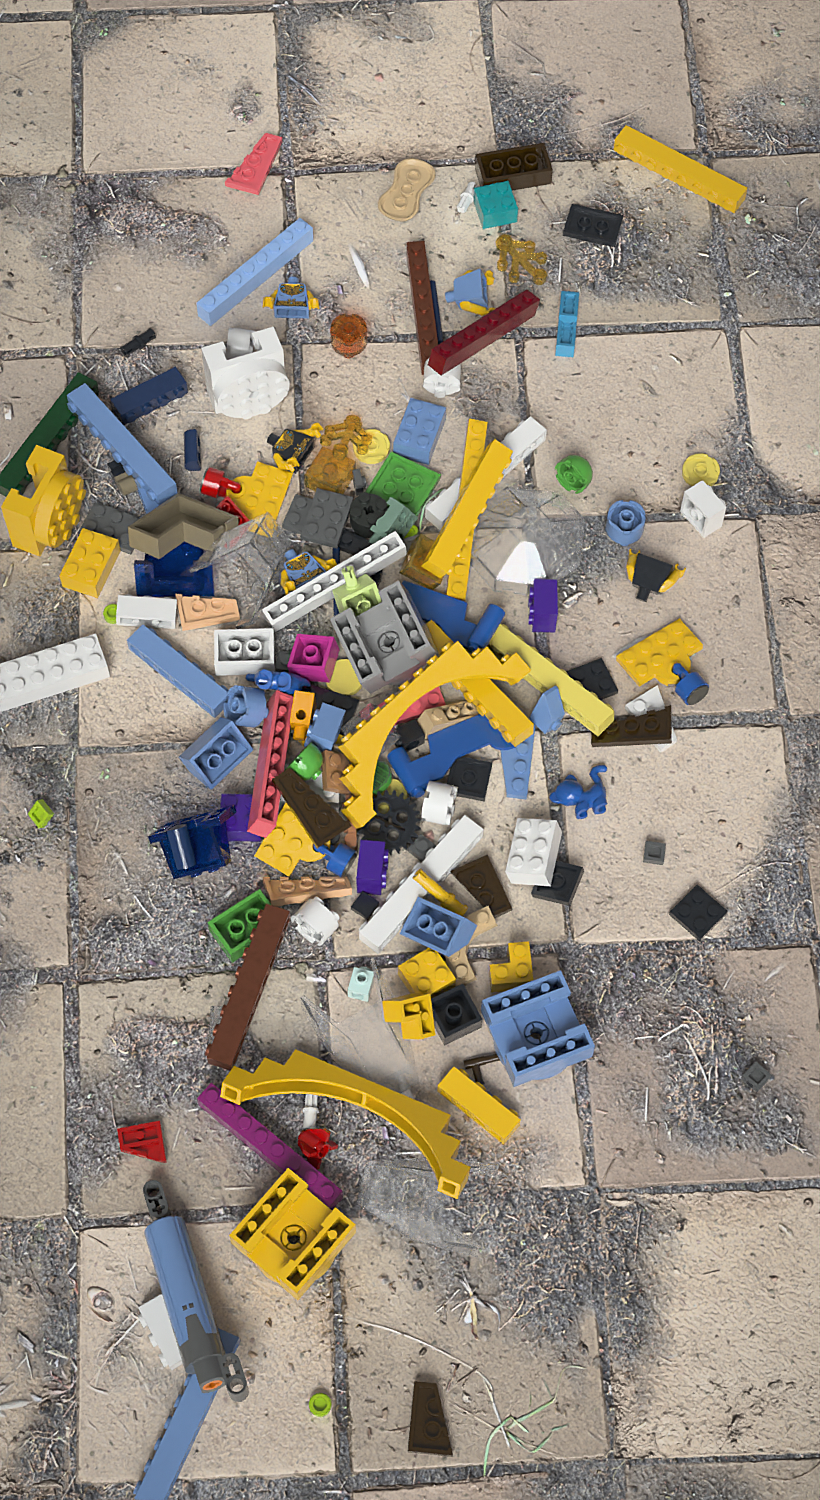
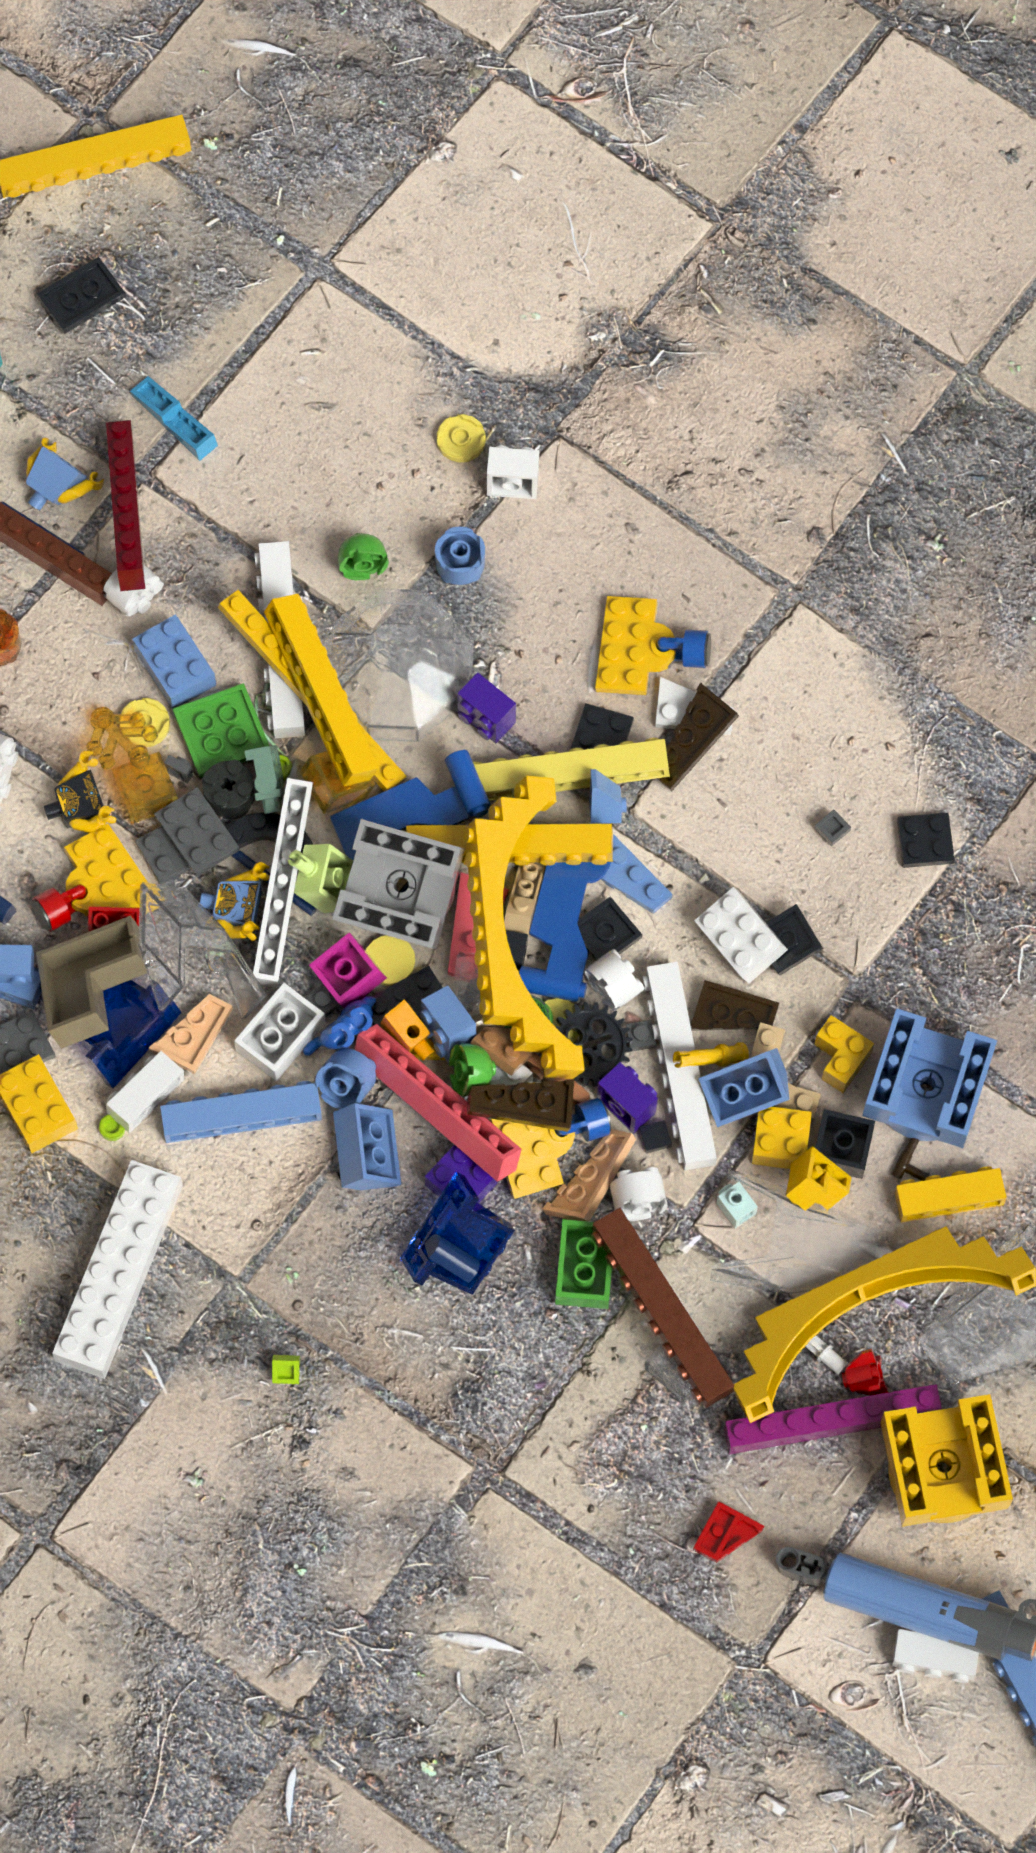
camera: 50 degrees left, 5 degrees up
clear yellow plant [496,234,547,285] -> none
blue animal [549,765,608,819] -> none
black torso [626,549,686,602] -> none

